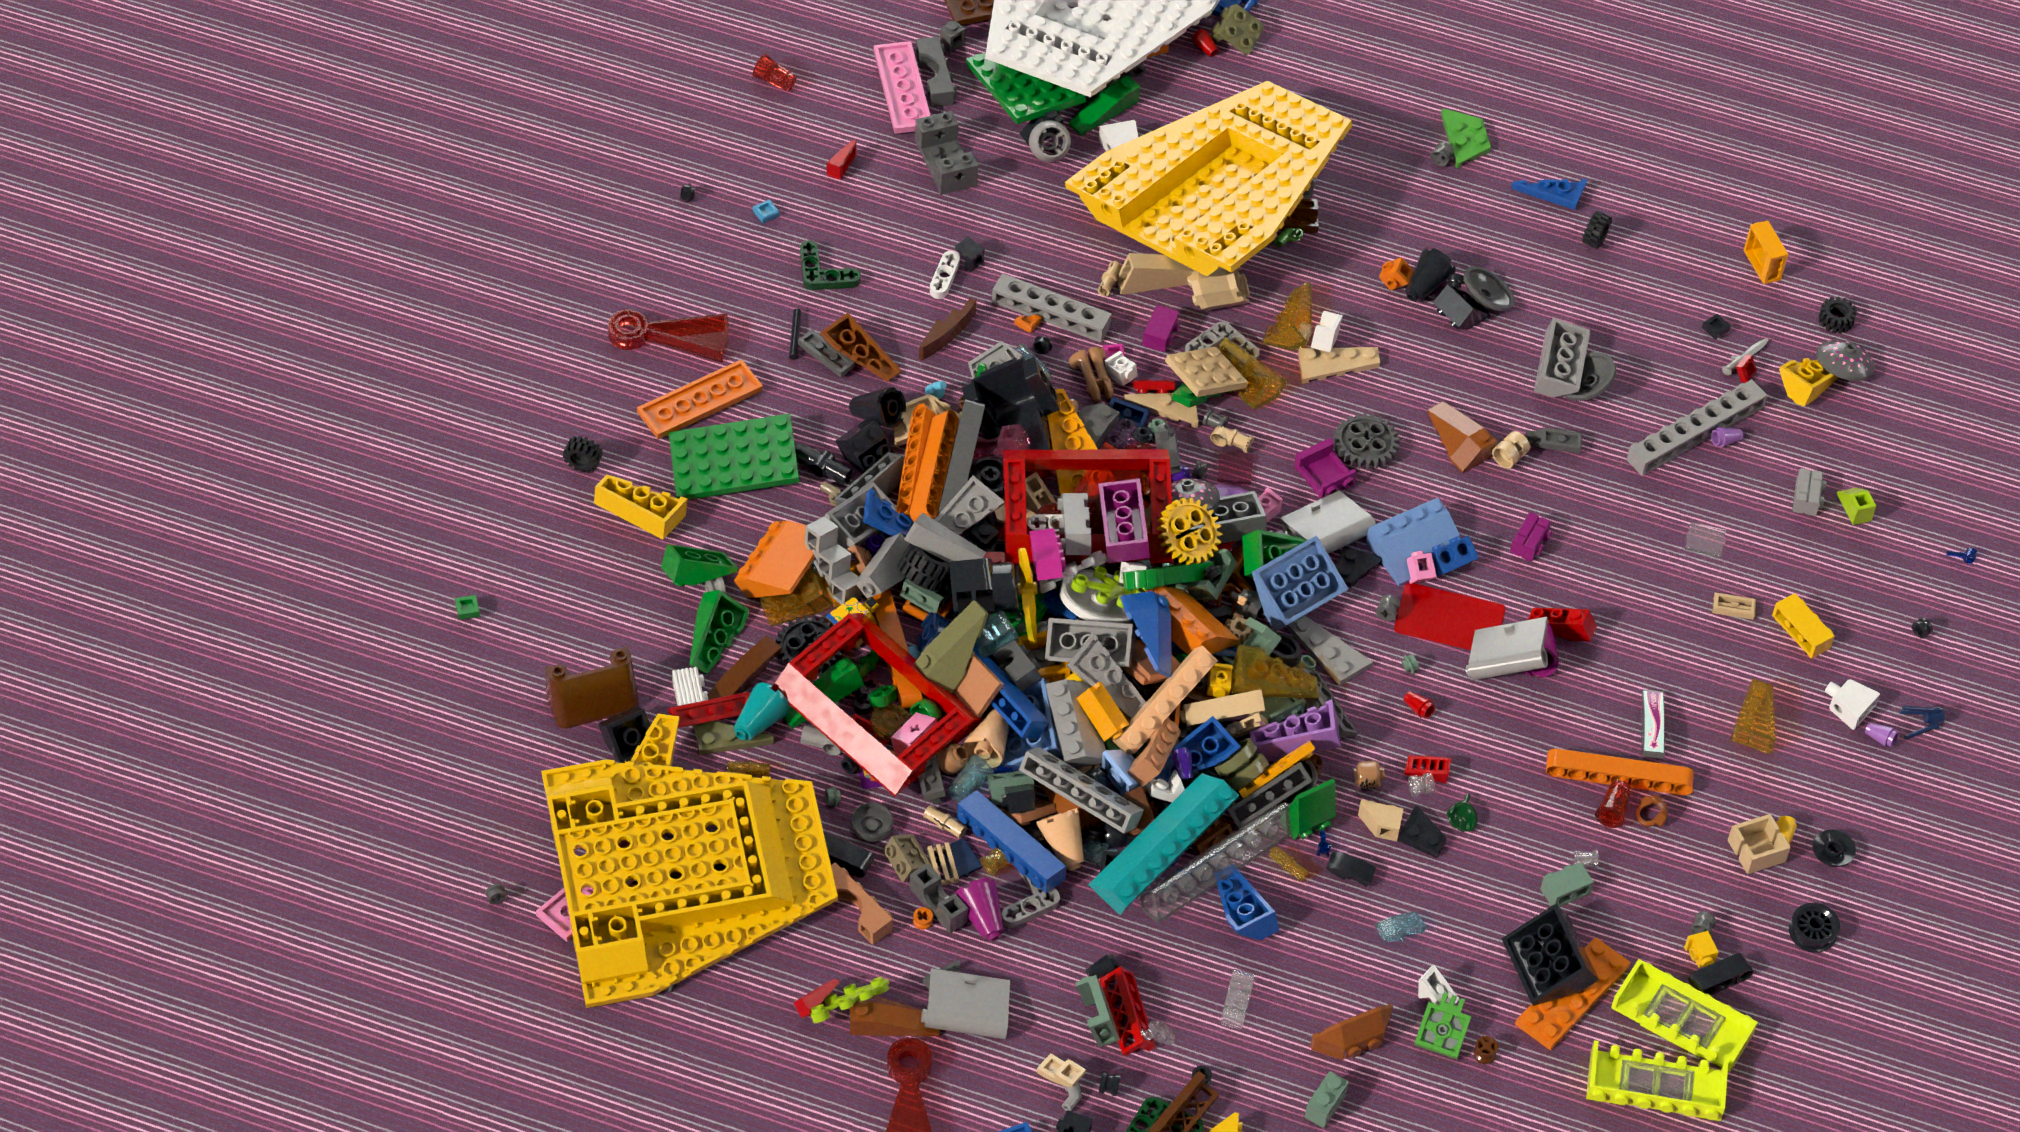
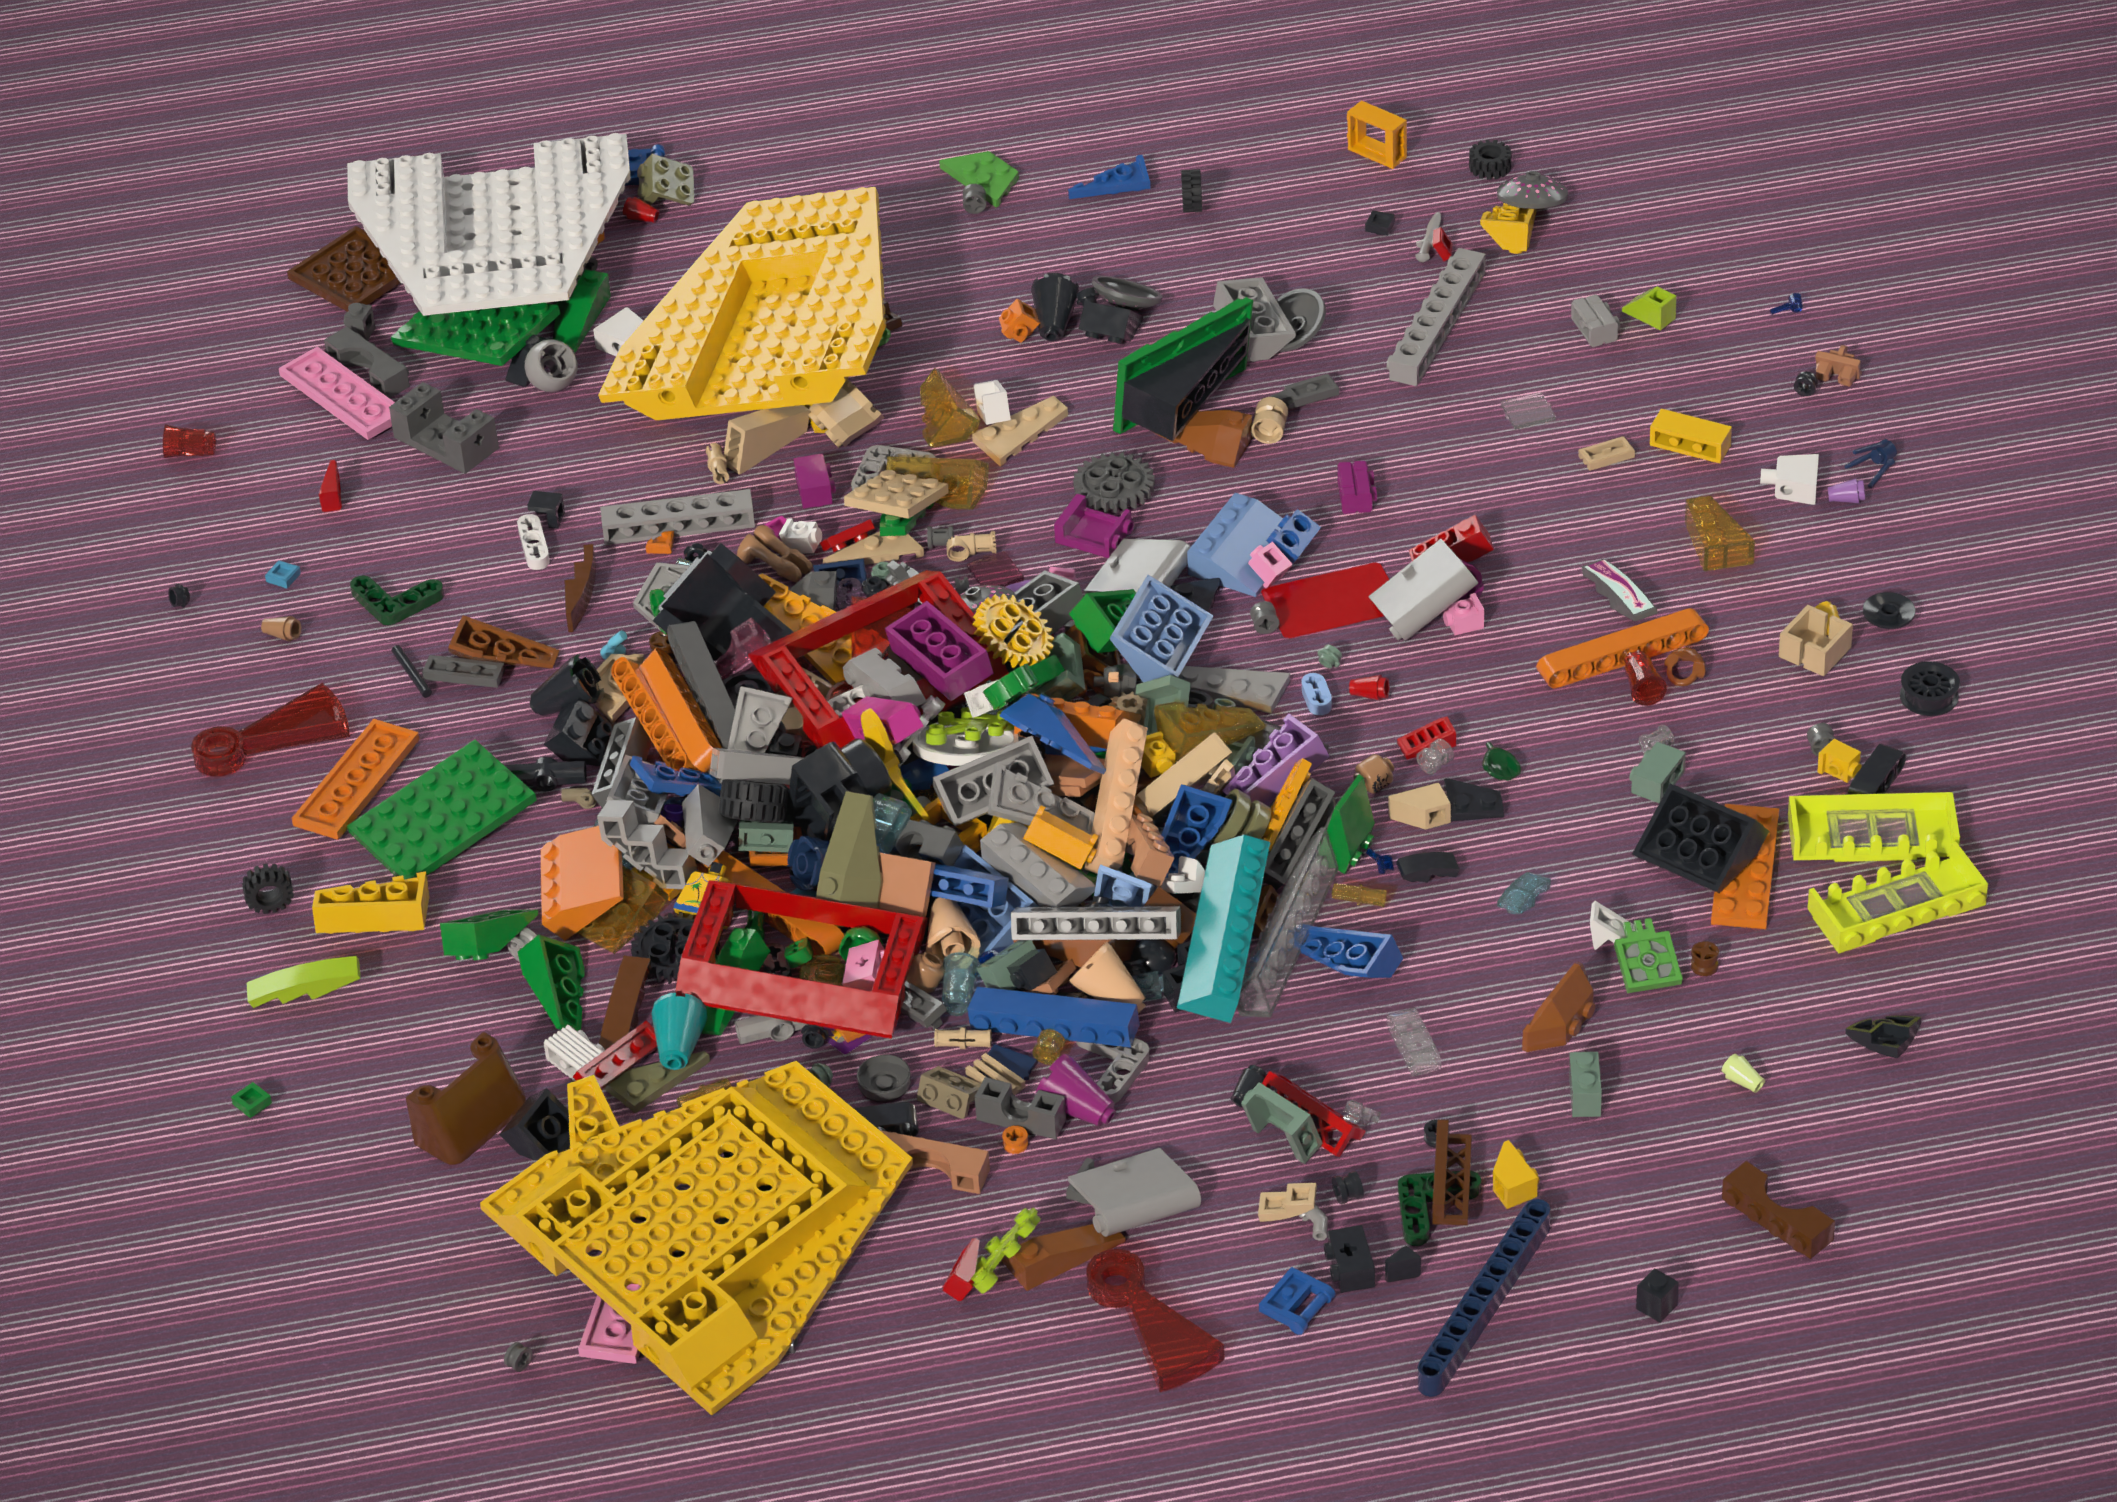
camera: 25 degrees left, 10 degrees down
dark purple cone [1170,748,1193,781] -> none
black plate [1203,565,1223,583] -> none
medium lavender cone [1711,427,1743,447] -> none
none -> lime slope [247,956,361,1008]
none -> medium nougat cone [261,616,301,642]
none -> black piece [1113,297,1253,441]
none -> light blue beam [1301,673,1332,715]
none -> bright pink brick [1443,593,1484,635]
none -> nougat hips [1815,345,1862,387]

